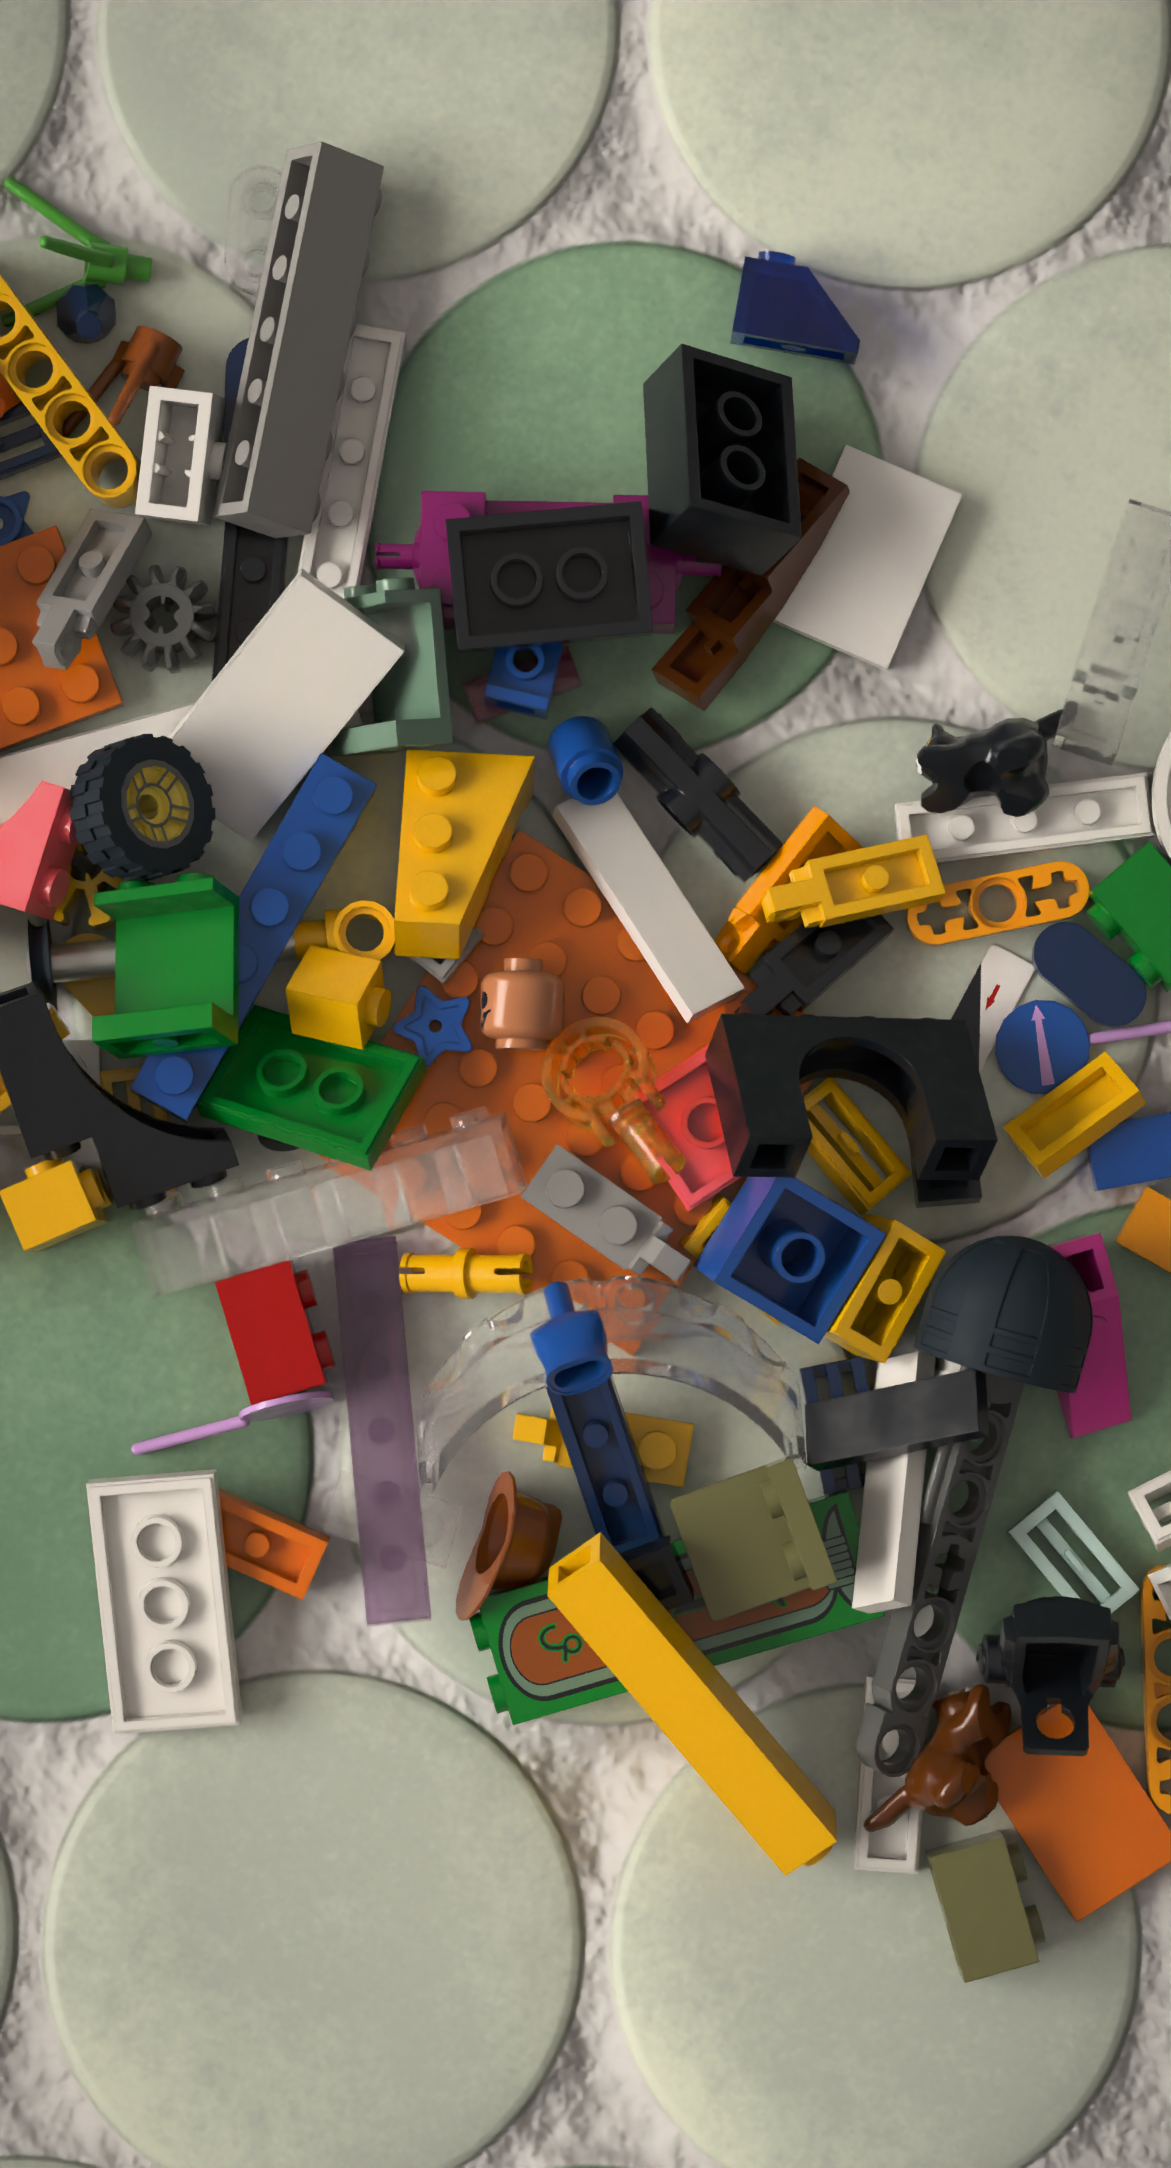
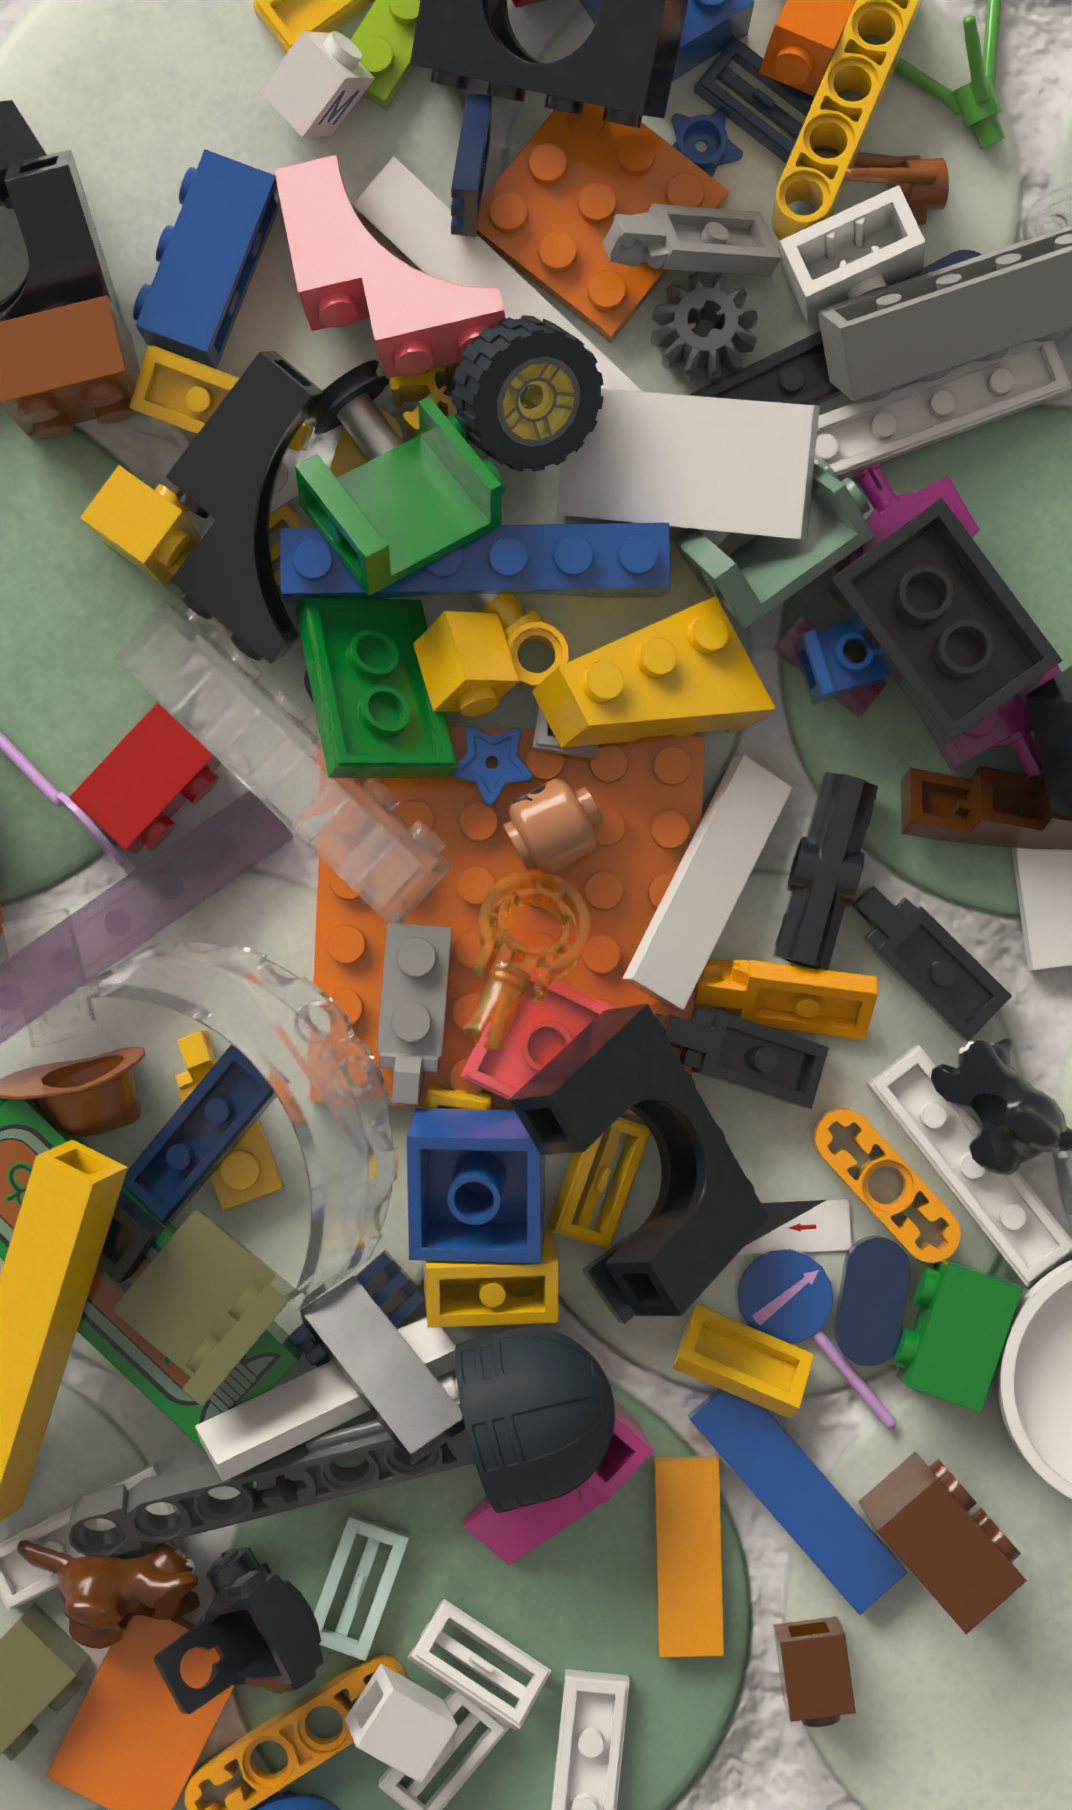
camera: 65 degrees right, 0 degrees up
dark blue rock [56,284,116,344] -> none
yellow pin [399,1248,533,1299] -> none
blue piece [530,1281,613,1396] -> none
blue brick [548,716,623,805] -> none
yellow hinge [760,834,946,928] -> none
none -> black hinge [851,886,1012,1042]

